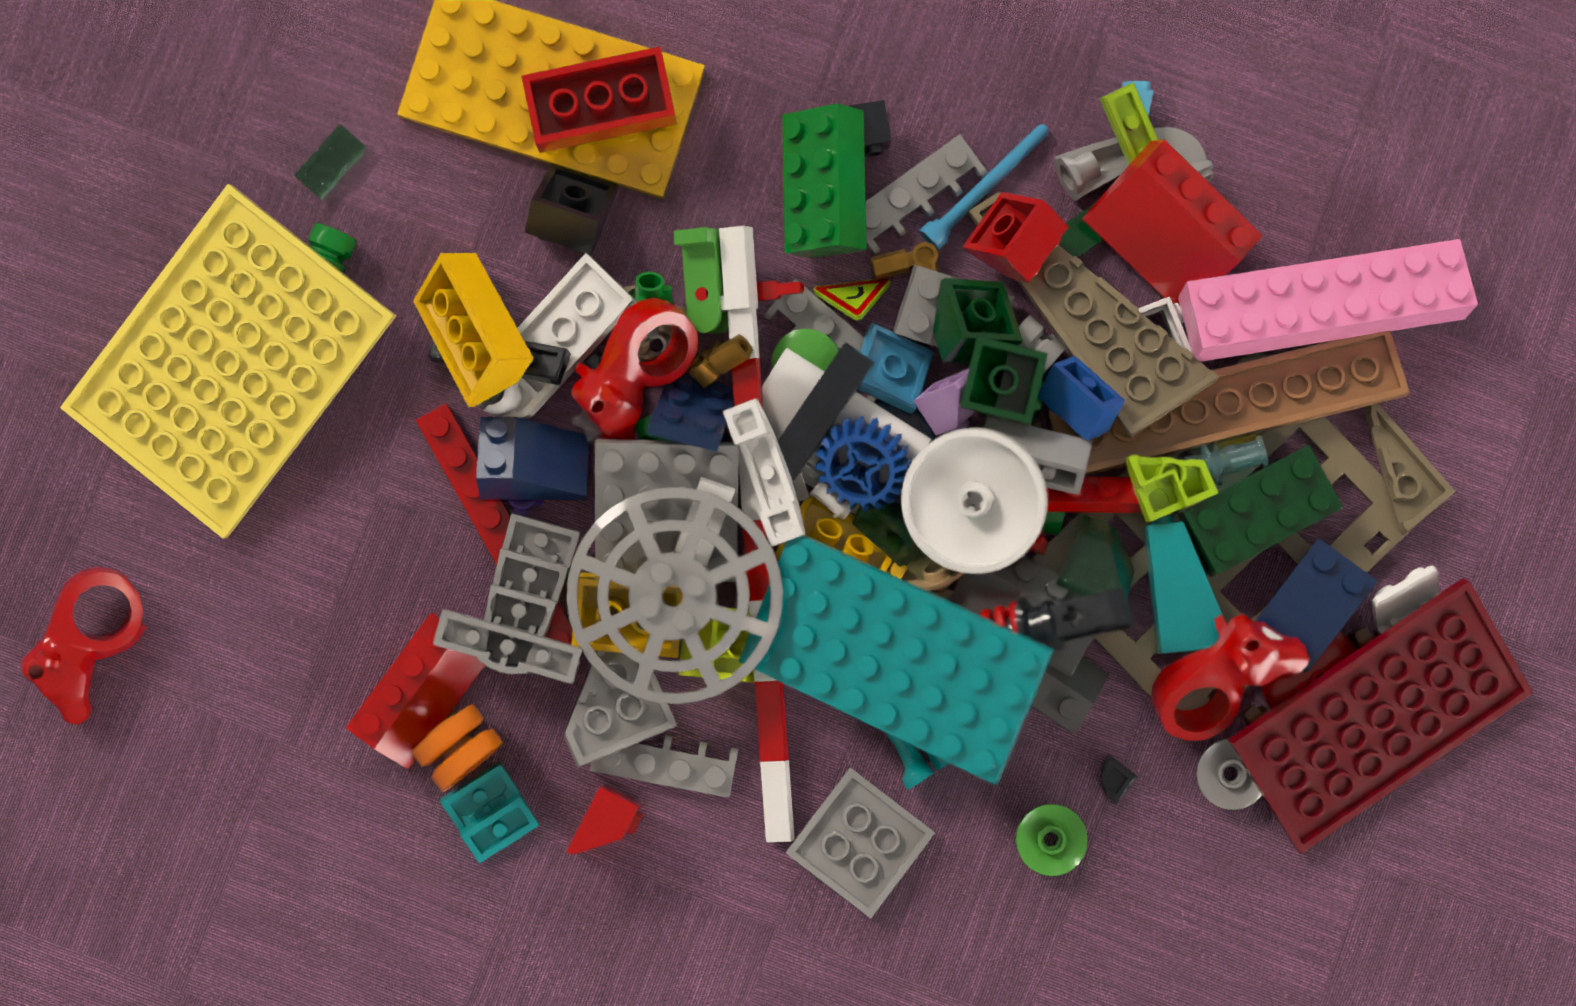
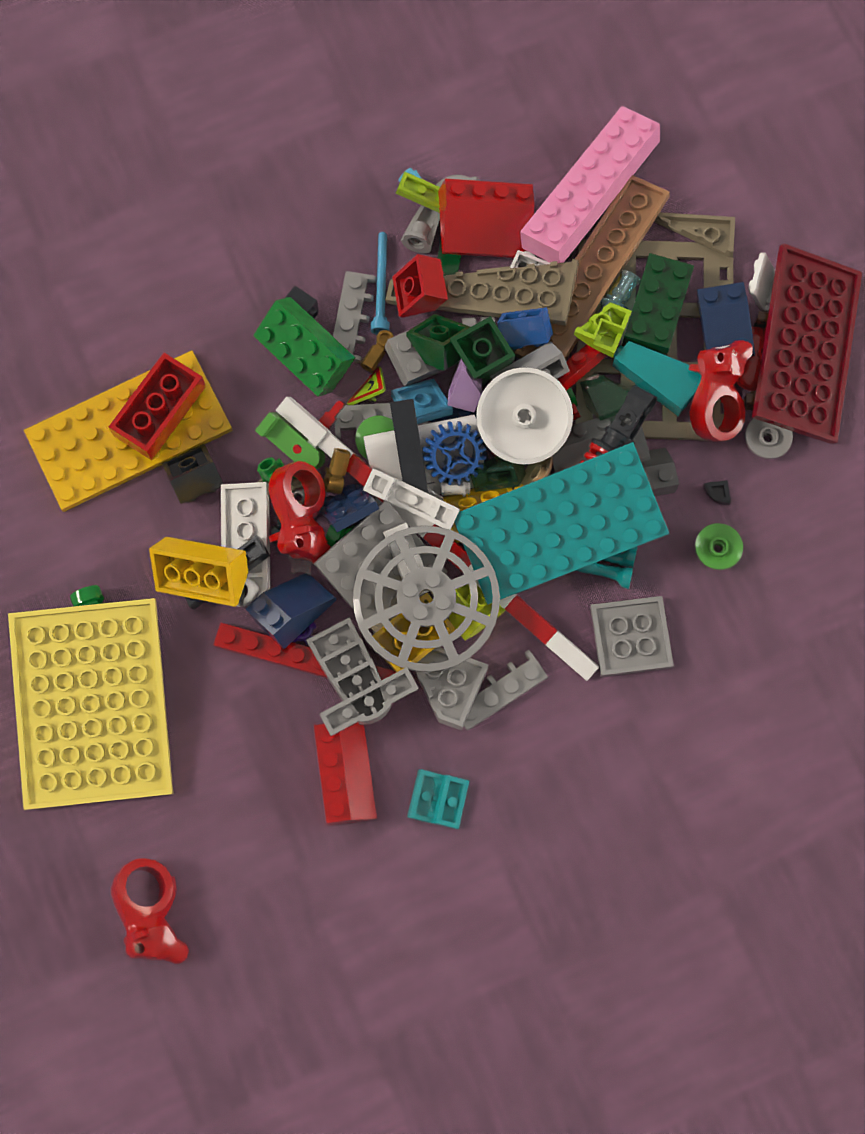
camera: 45 degrees left, 10 degrees down
clear green tile [294,124,368,200] -> none
orange wheel [411,704,504,792] -> none
red slope [566,784,645,855] -> none

